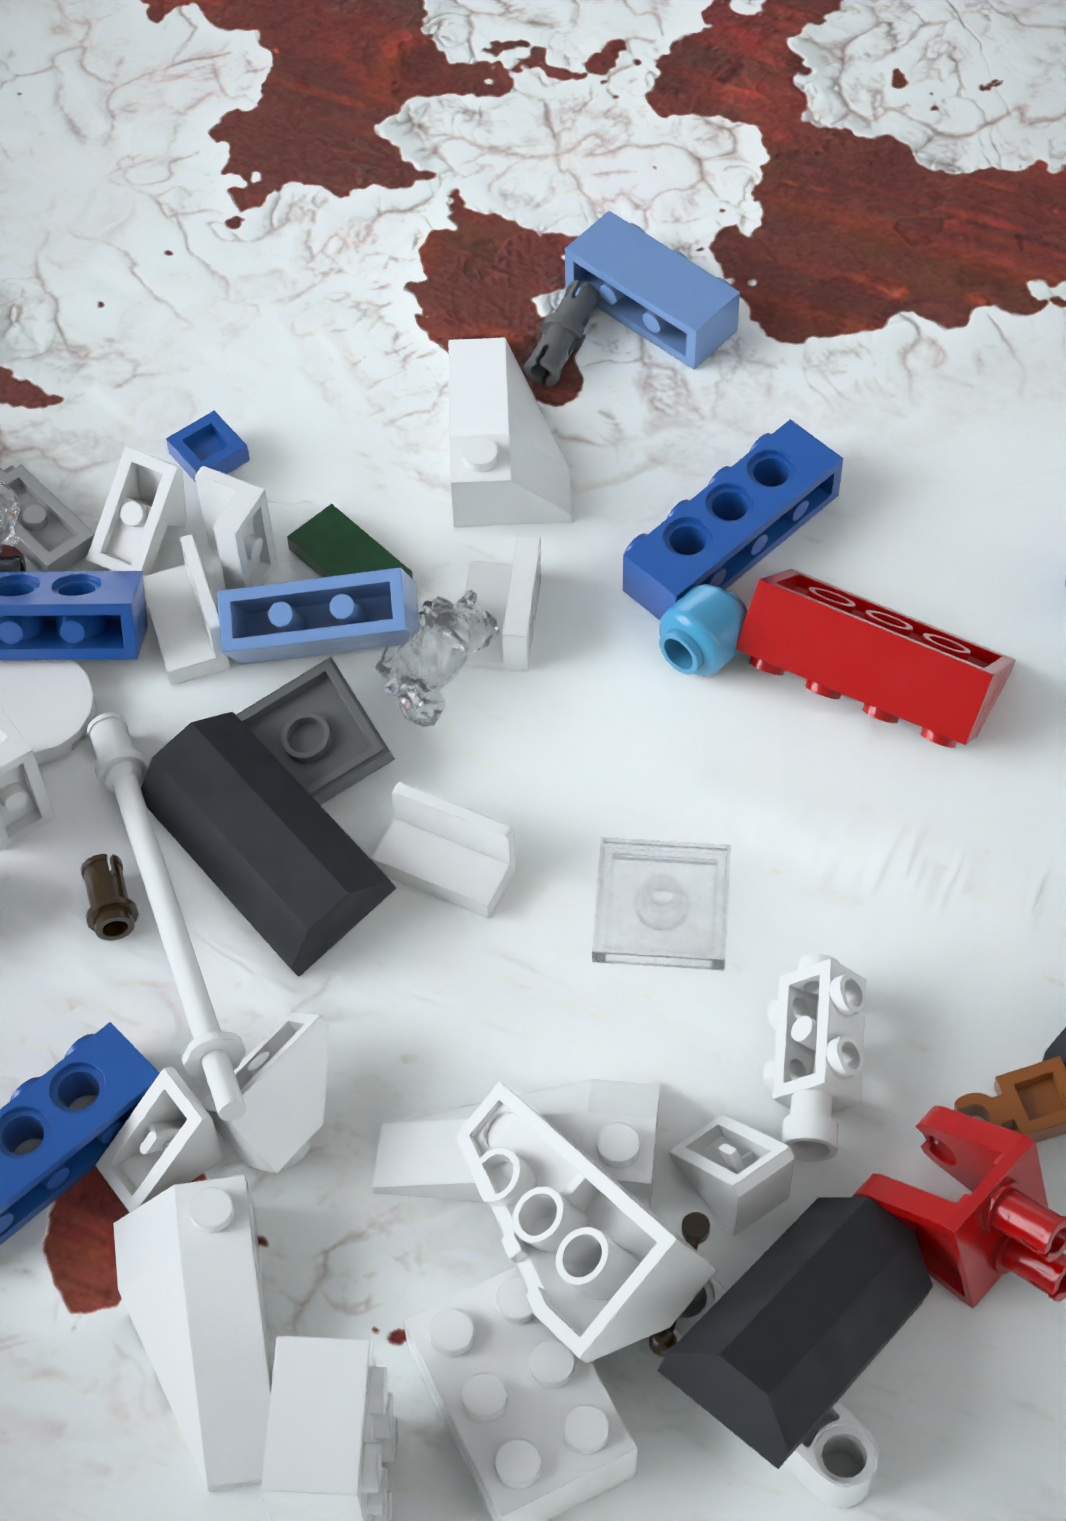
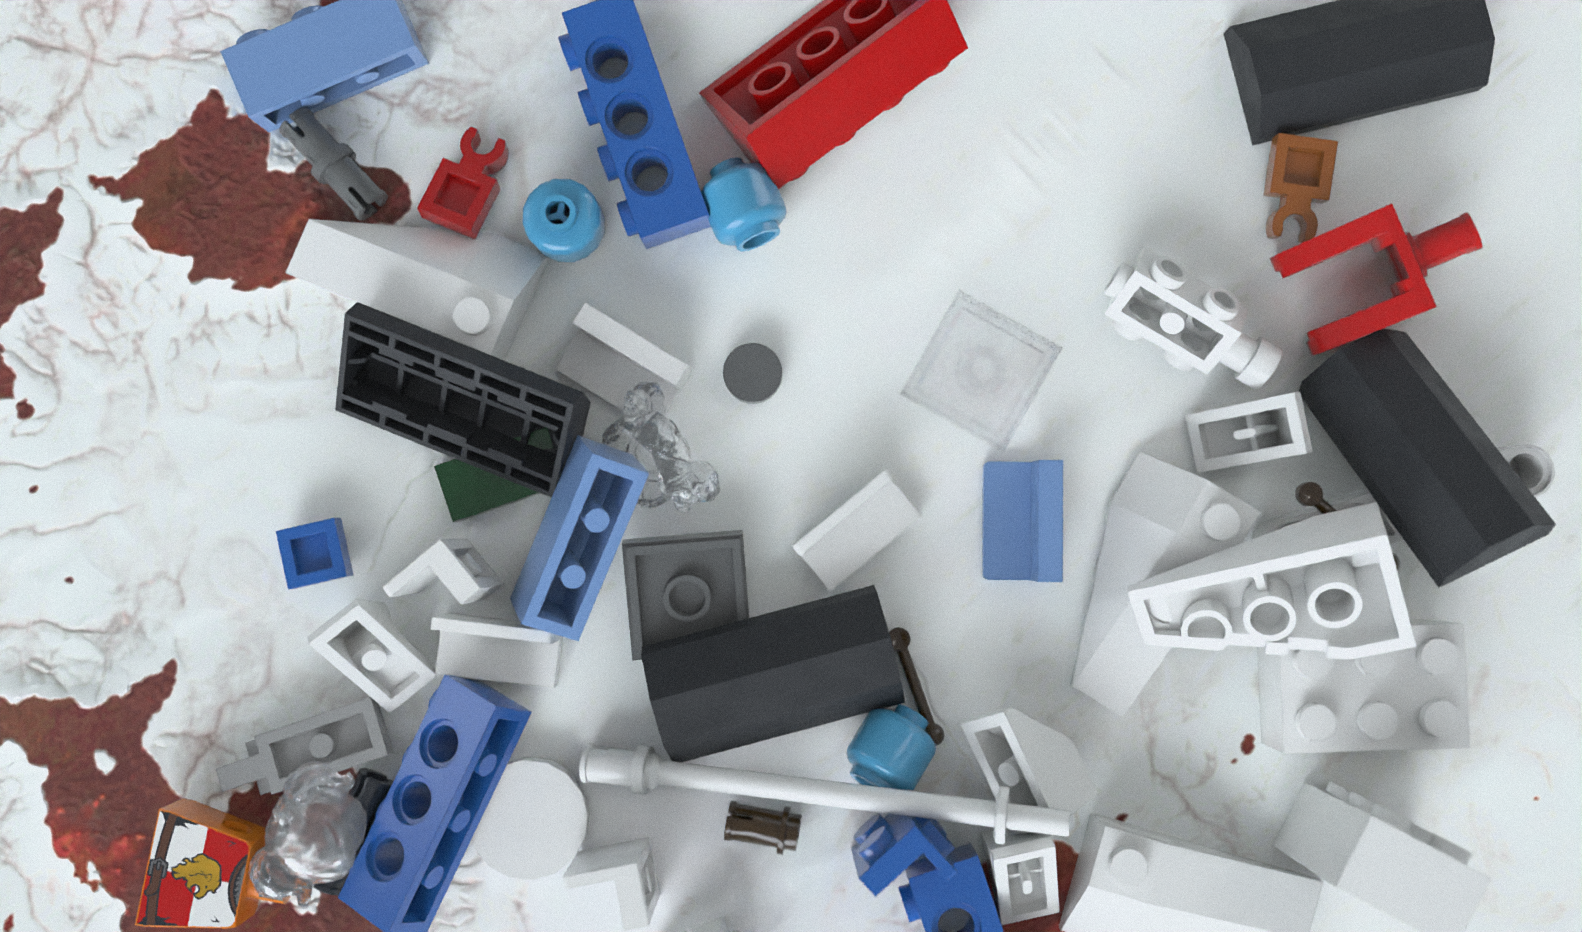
camera: 65 degrees left, 30 degrees up
none -> black piece [335,302,591,498]
none -> red plate [417,127,509,239]
none -> dark azure head [522,179,605,263]
none -> dark grey tile [723,343,782,404]
none -> dark azure head [846,704,936,791]
none -> blue bracket [851,813,957,897]
none -> dark brown hinge [889,627,945,746]
none -> medium blue panel [982,460,1063,582]

